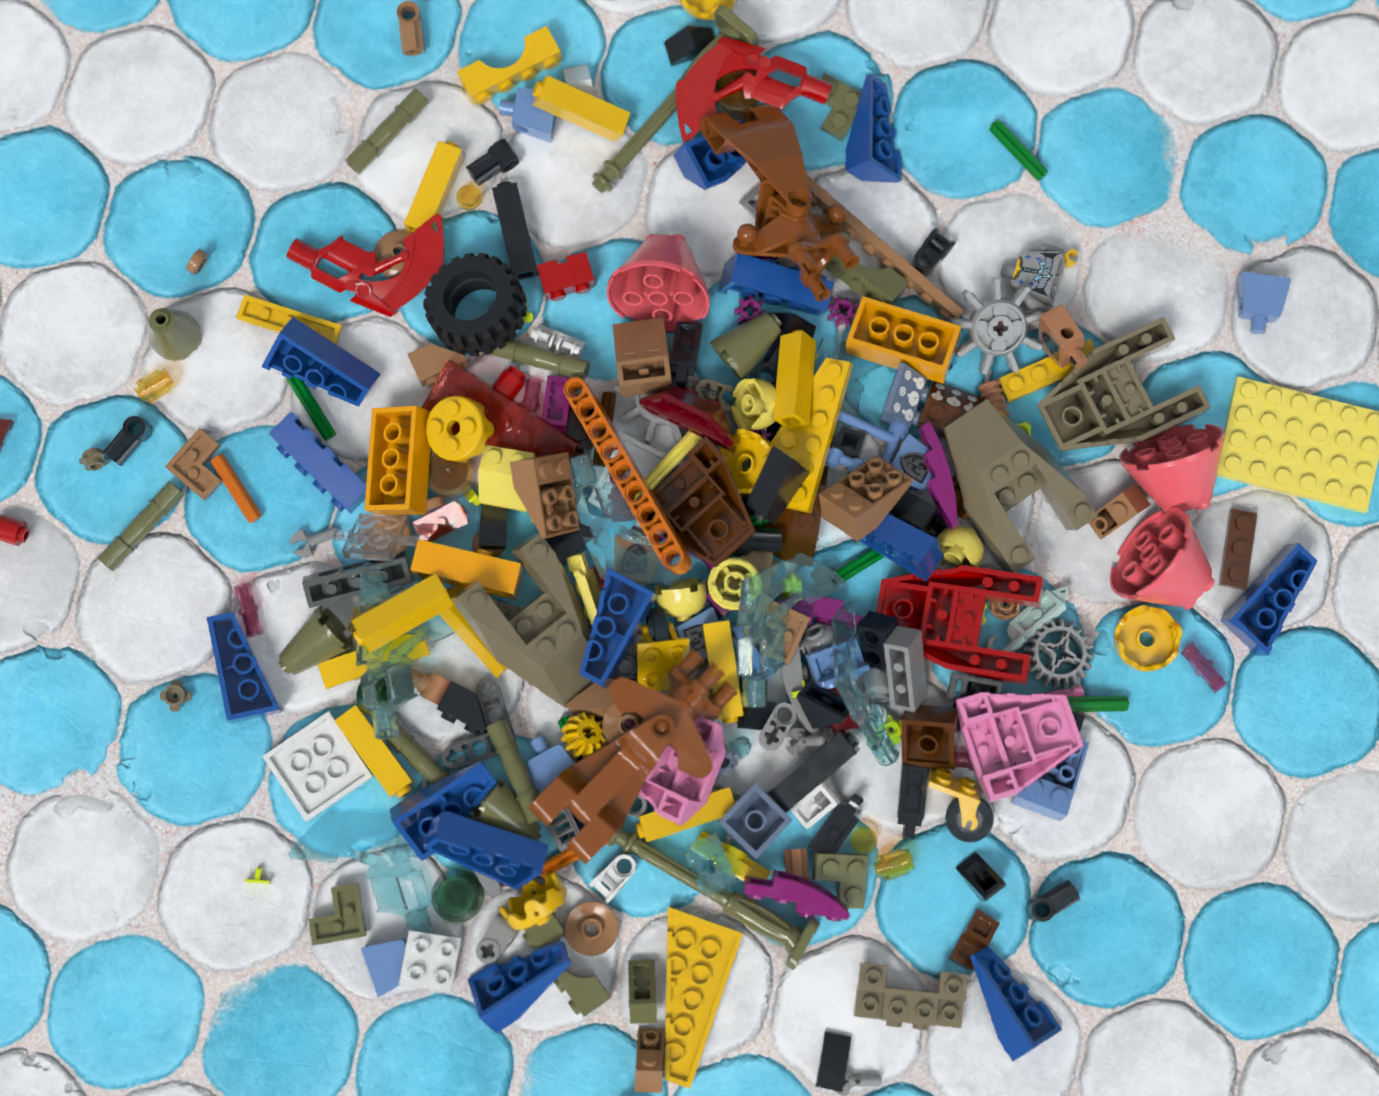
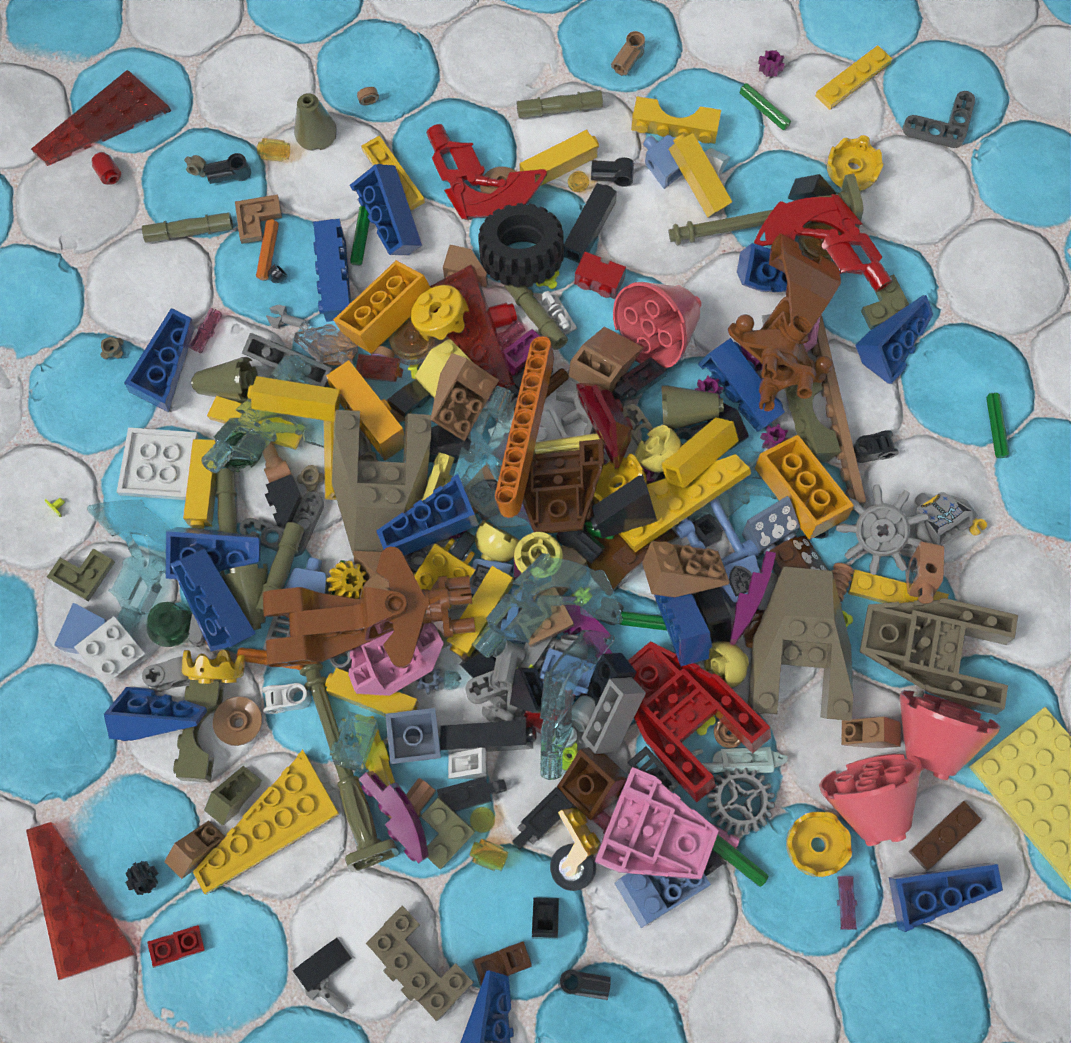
camera: 45 degrees right, 10 degrees down
none -> black hinge [268,264,288,284]
none -> dark tan plate [297,465,325,492]
none -> light grey piece [492,638,525,691]

